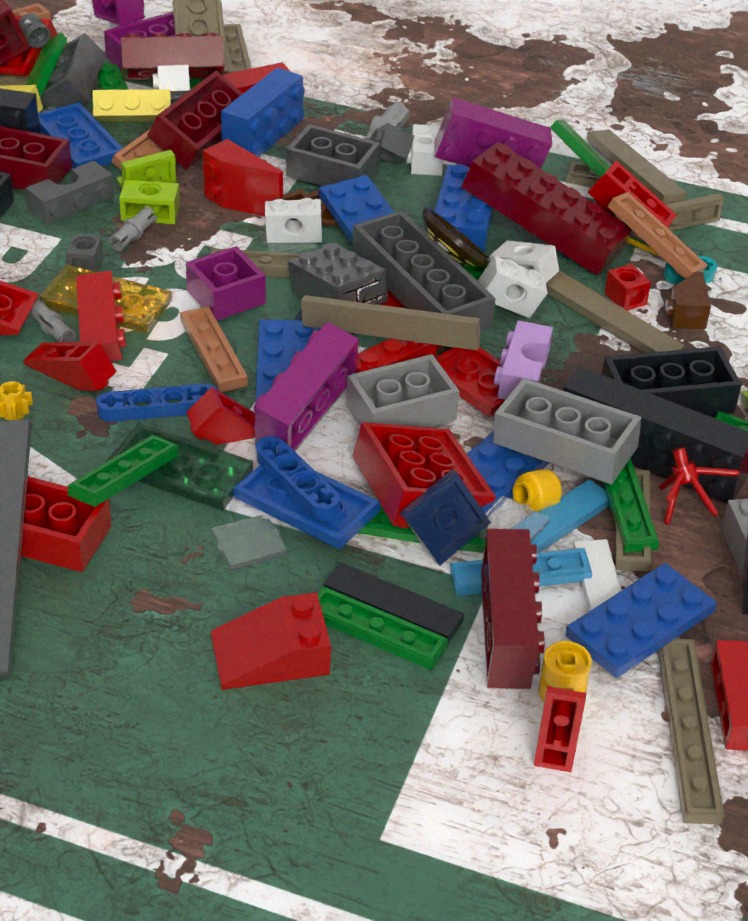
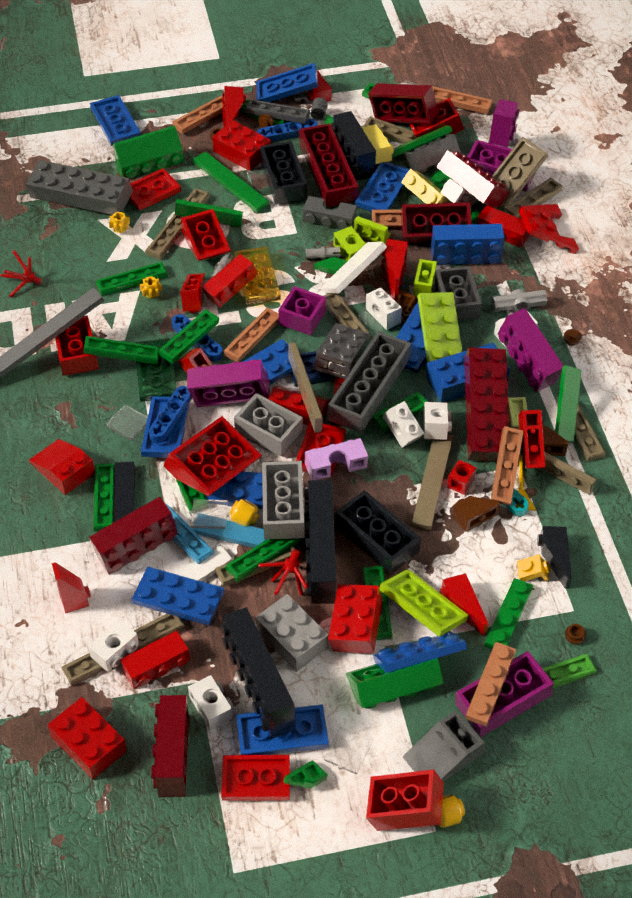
camera: 60 degrees right, 10 degrees up
dark grey wheel [18,13,50,48] -> none
dark grey brick [66,234,103,277] -> none
dark grey brick [370,123,415,165] -> none
dark blue tile [400,470,491,566] -> none
dark brown dish [422,207,491,268] -> none
yellow wheel [538,641,592,703] -> none
dark tan tile [586,129,687,204] -> none
none -> white brick [88,619,139,672]
none -> green plate [158,309,219,364]
none -> green tile [314,257,348,274]
none -> white tile [320,242,387,293]
none -> lime brick [413,259,437,299]
none -> lime plate [417,292,462,363]
none -> red wing [519,204,579,254]

